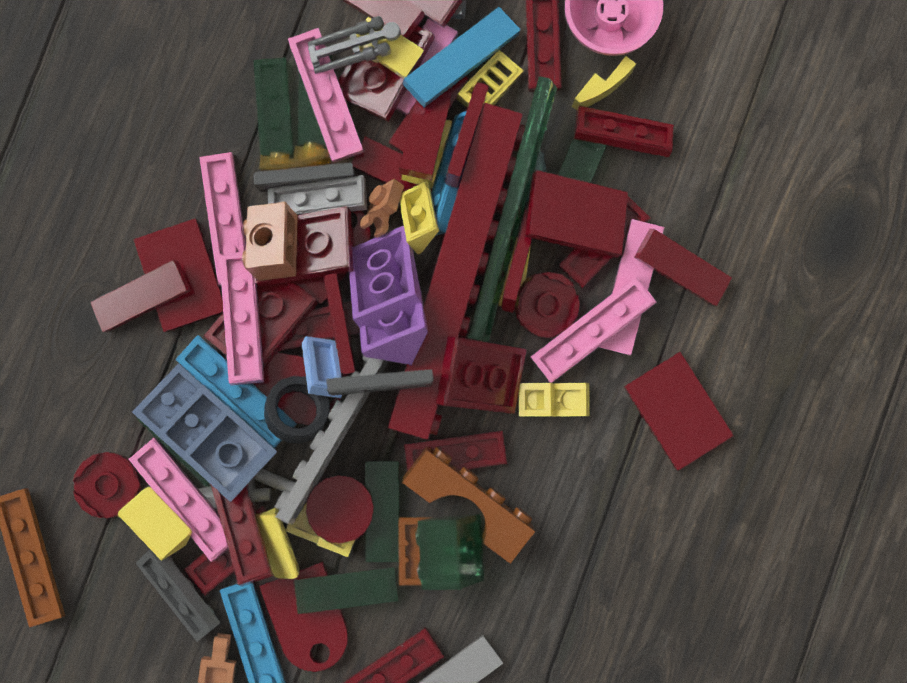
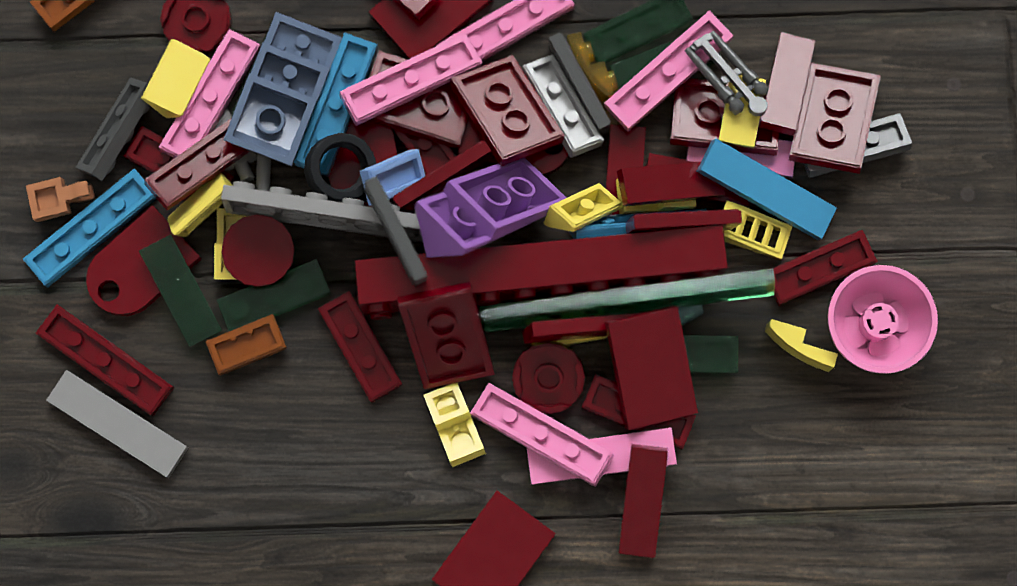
camera: 70 degrees right, 5 degrees down
nougat brick [242,201,298,281] -> none
nougat plate [360,179,404,238] -> none
dark orange arch [402,446,535,564] -> none
clear green slope [415,514,484,590] -> none
dark red tile [574,106,674,157] -> none

